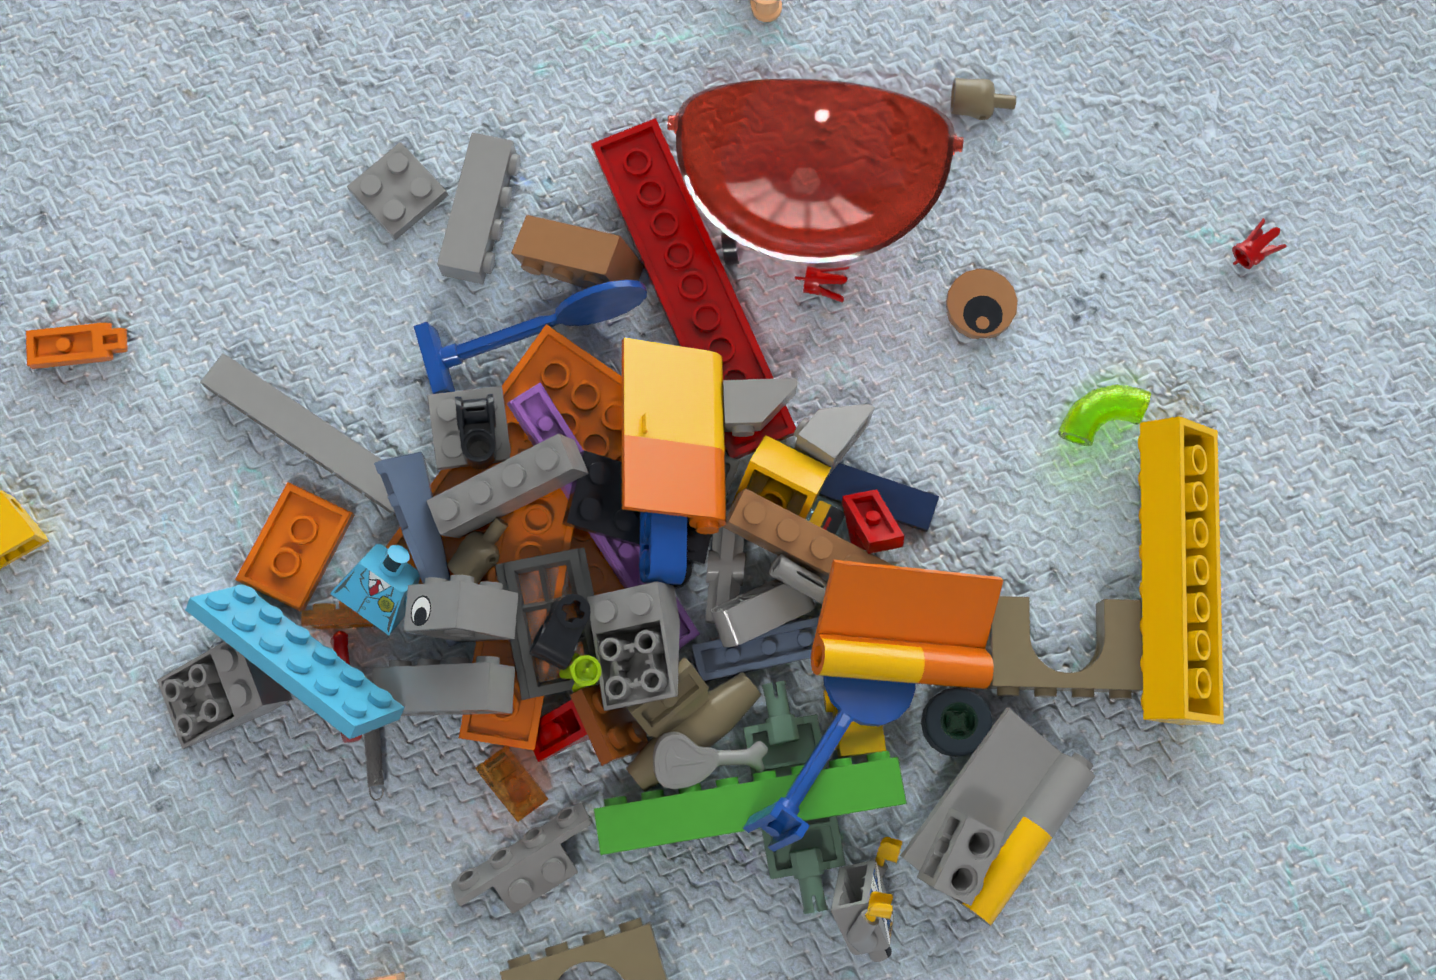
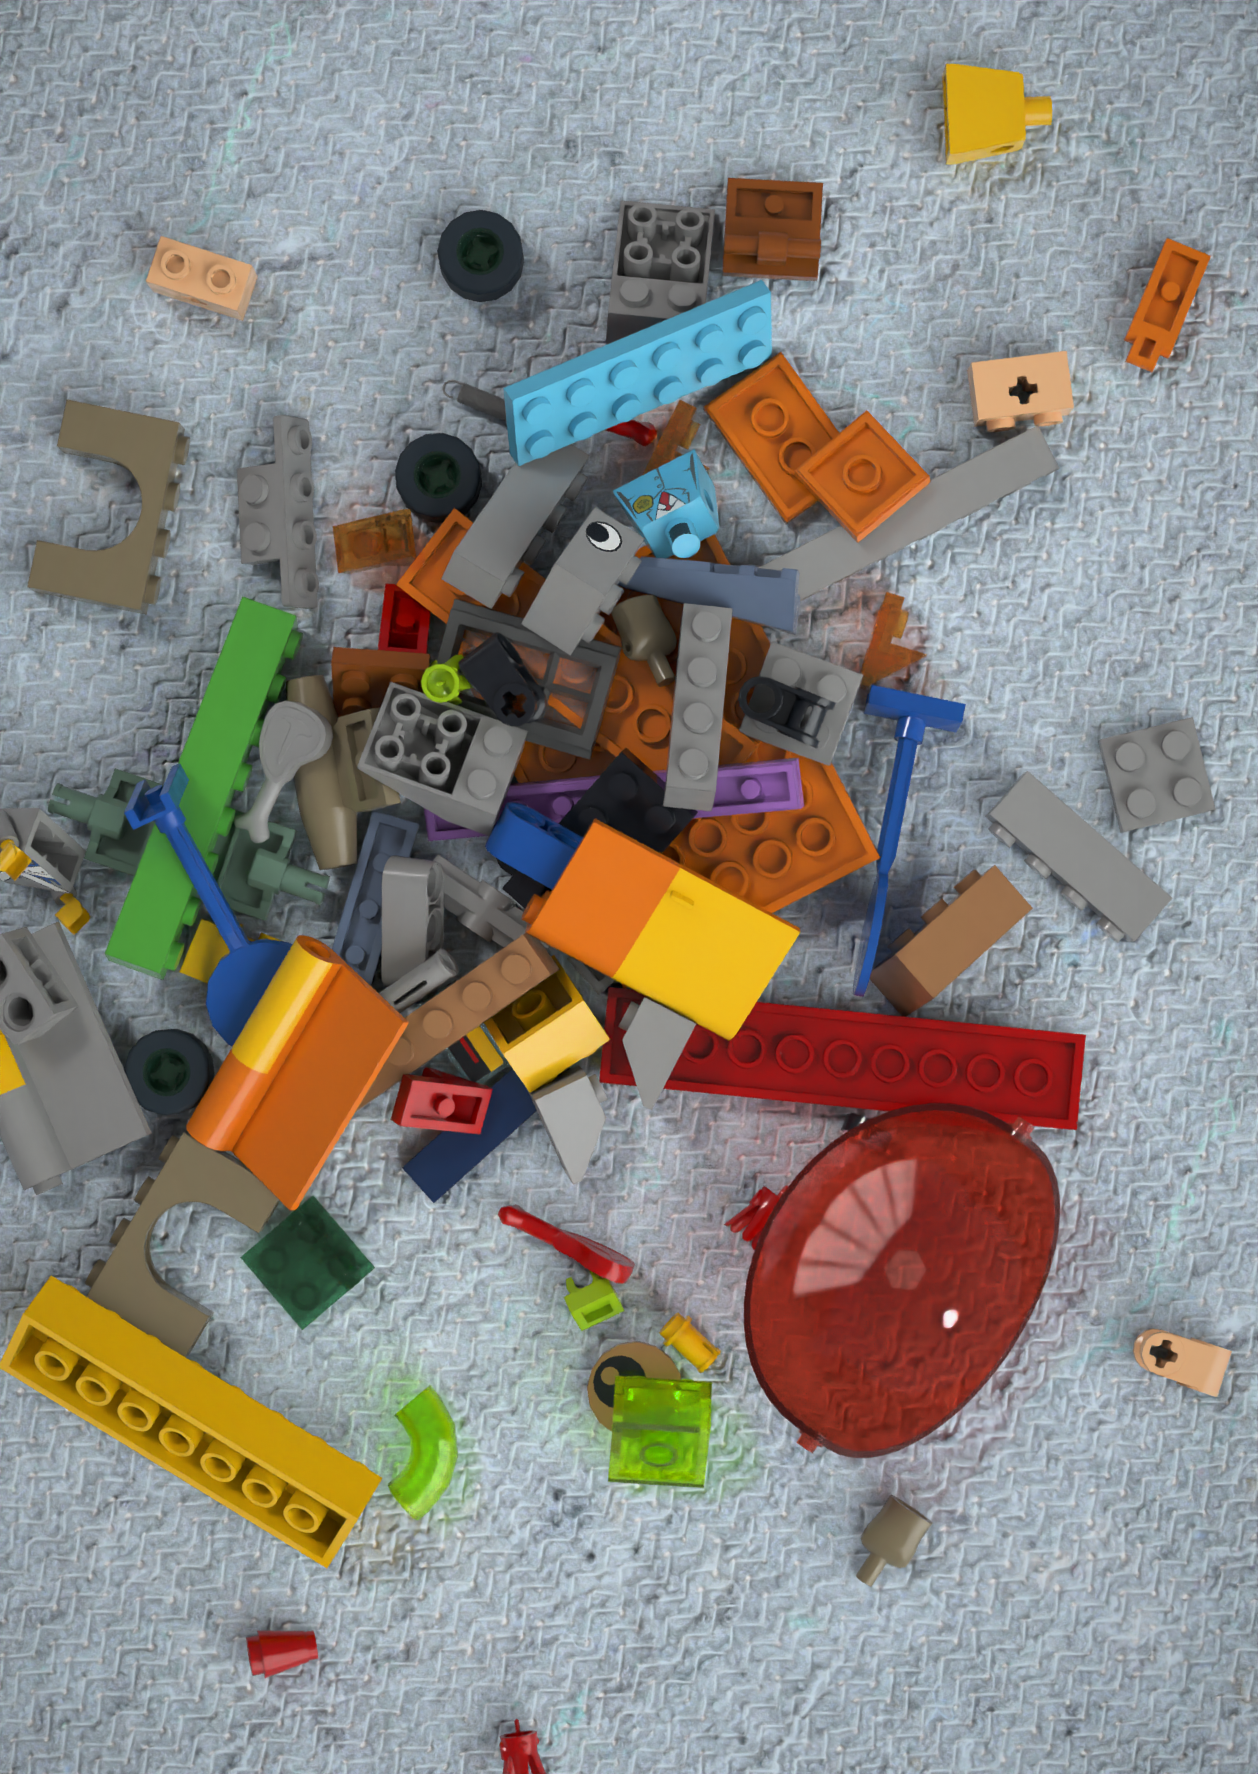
camera: 125 degrees right, 10 degrees up
none -> clear green hinge [240,1195,375,1330]
none -> red cone [246,1630,318,1678]
none -> black wheel [395,433,482,523]
none -> black wheel [437,210,524,302]
none -> red piece [498,1204,635,1284]
none -> lime tile [564,1270,625,1331]
none -> clear neon green slope [608,1376,712,1488]
none -> yellow pin [659,1312,721,1373]
none -> dark orange plate [722,178,823,281]
none -> orange tile [794,410,930,543]
none -> clear orange slope [859,592,927,690]
none -> light nougat brick [967,351,1074,432]

